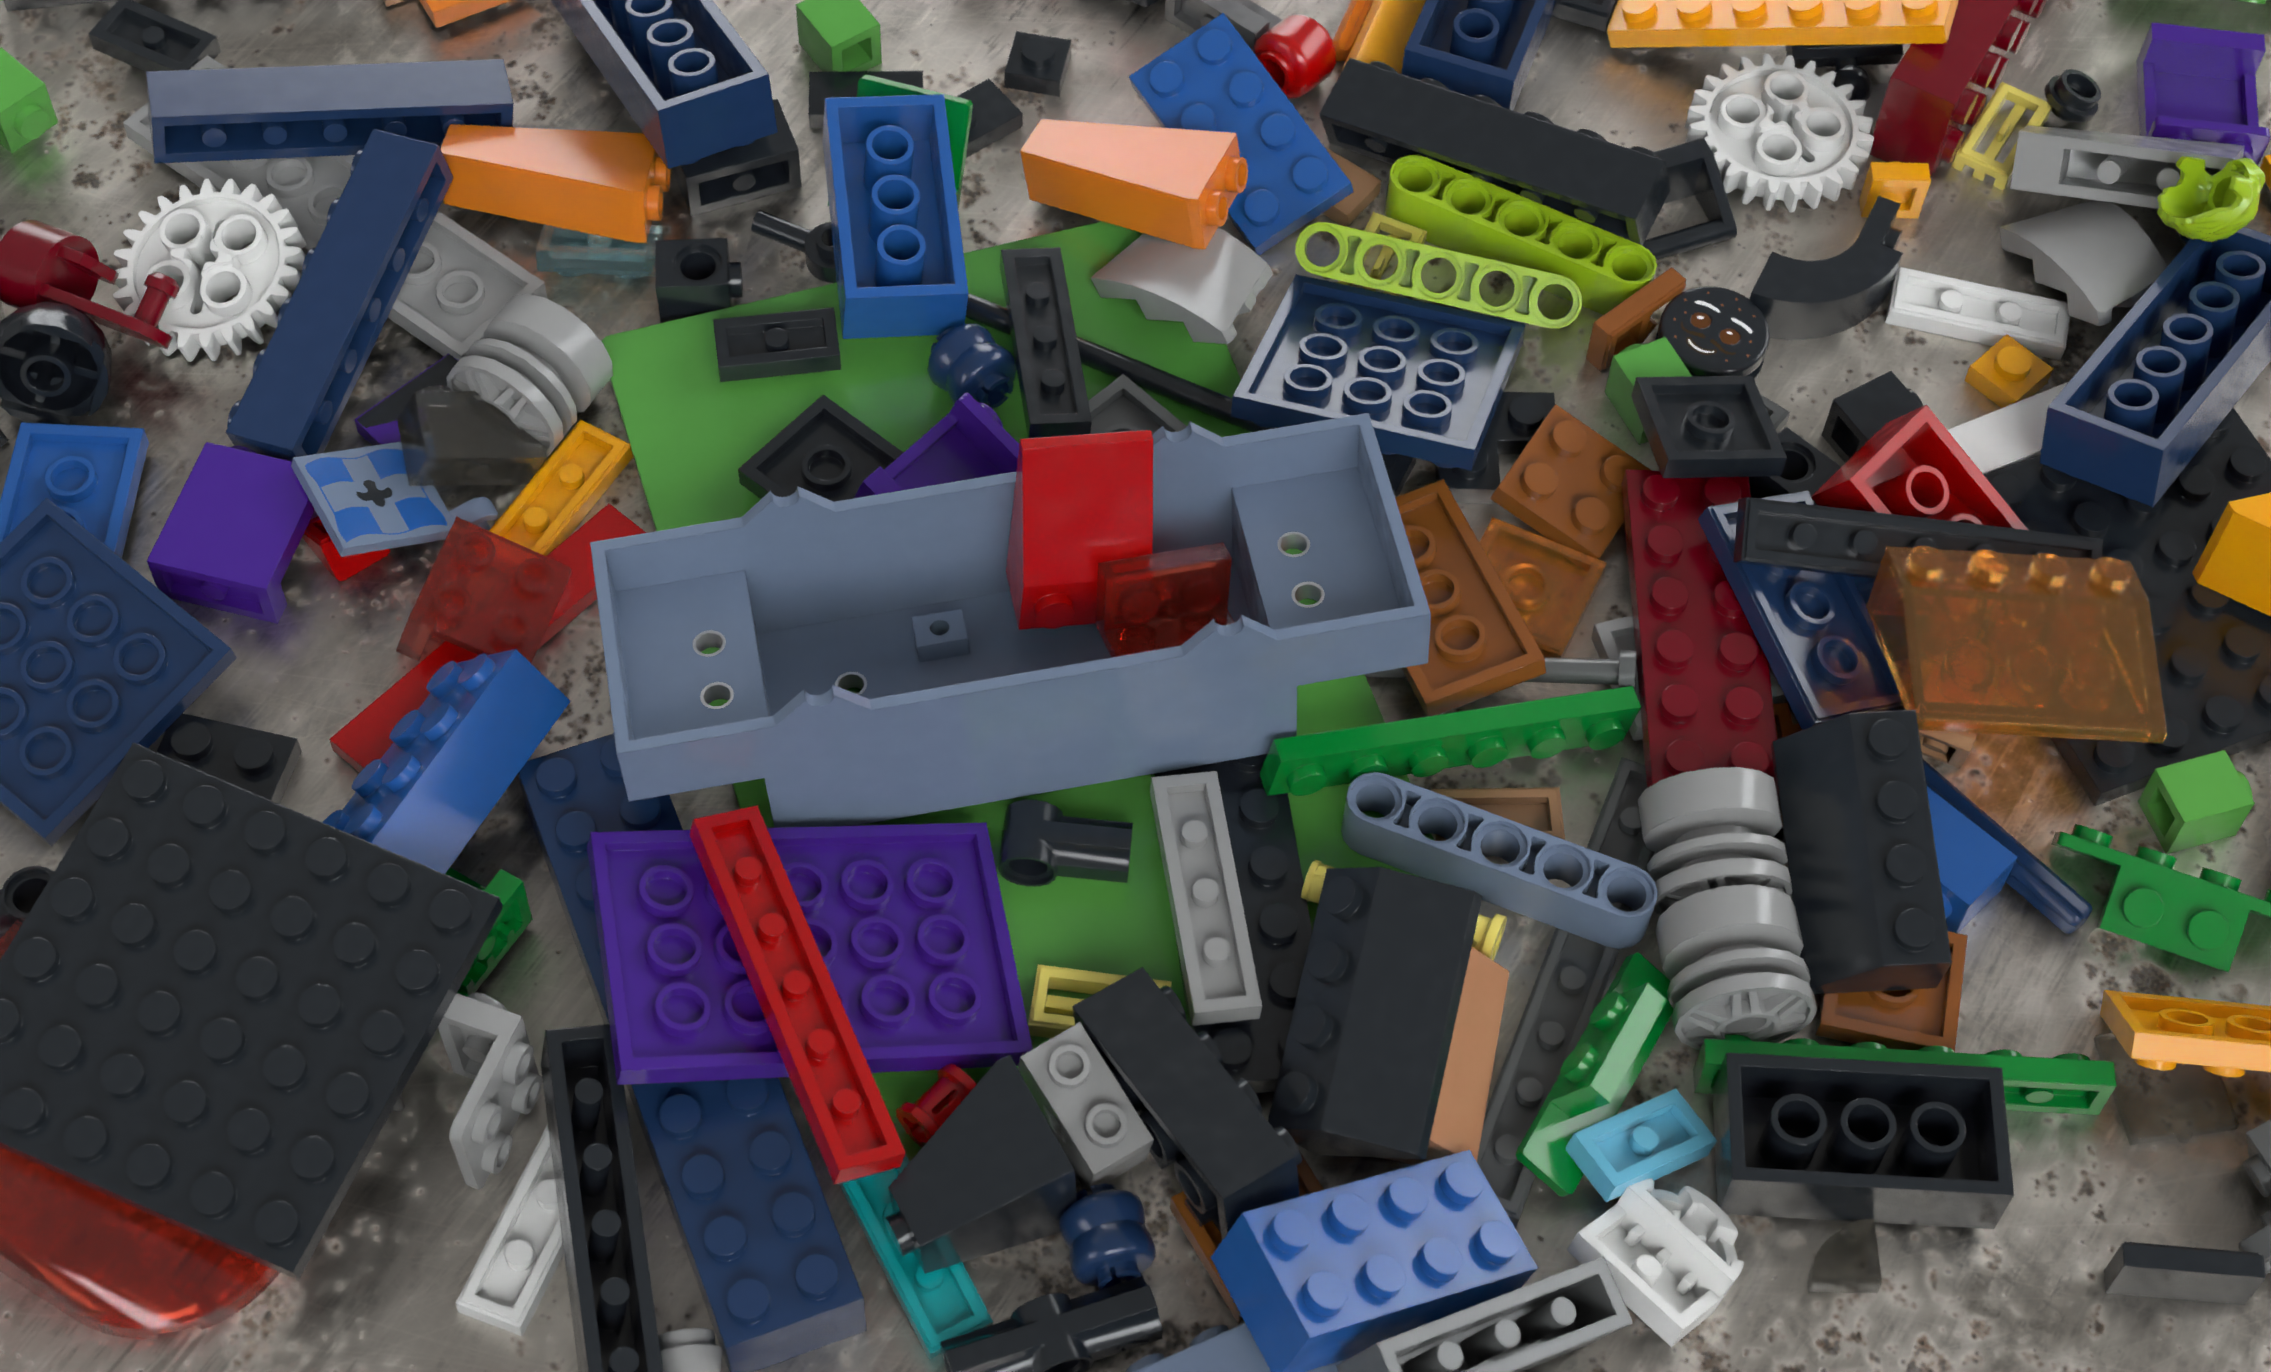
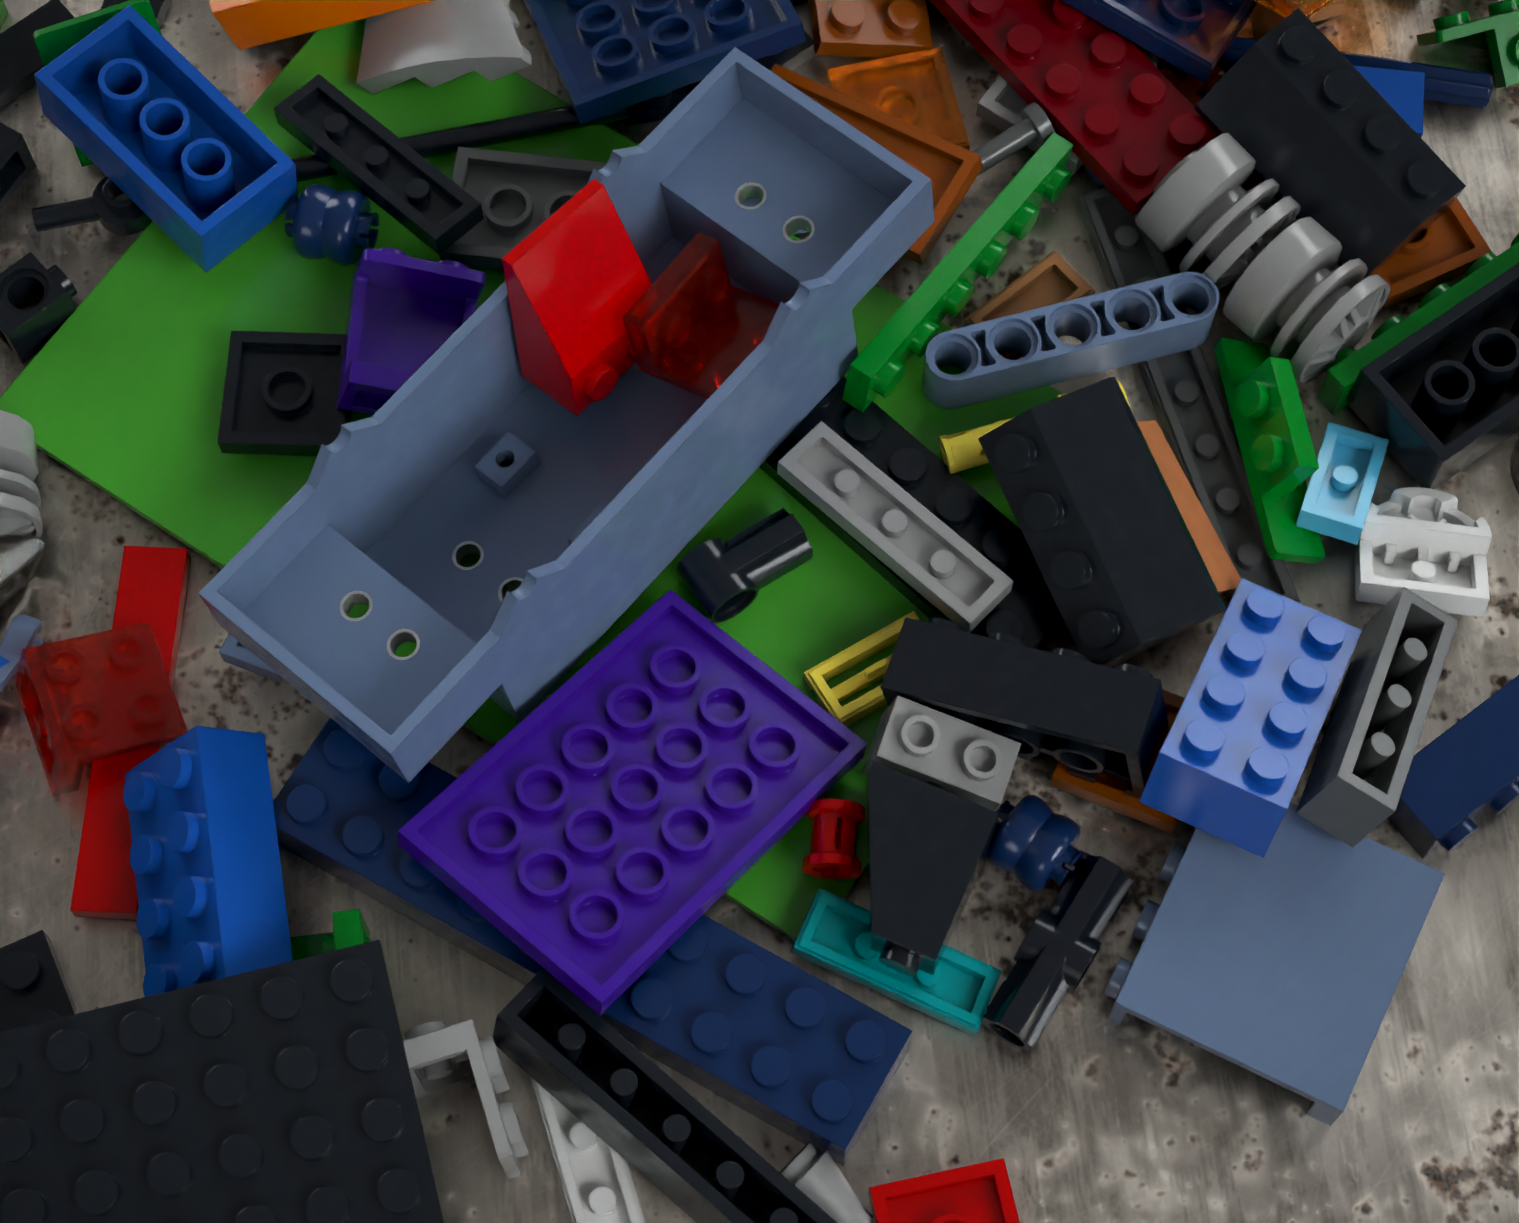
camera: 35 degrees left, 10 degrees up
light orange tile [474,419,633,581] -> none
red plate [689,805,906,1185] -> none
black plate [713,307,841,382] -> none

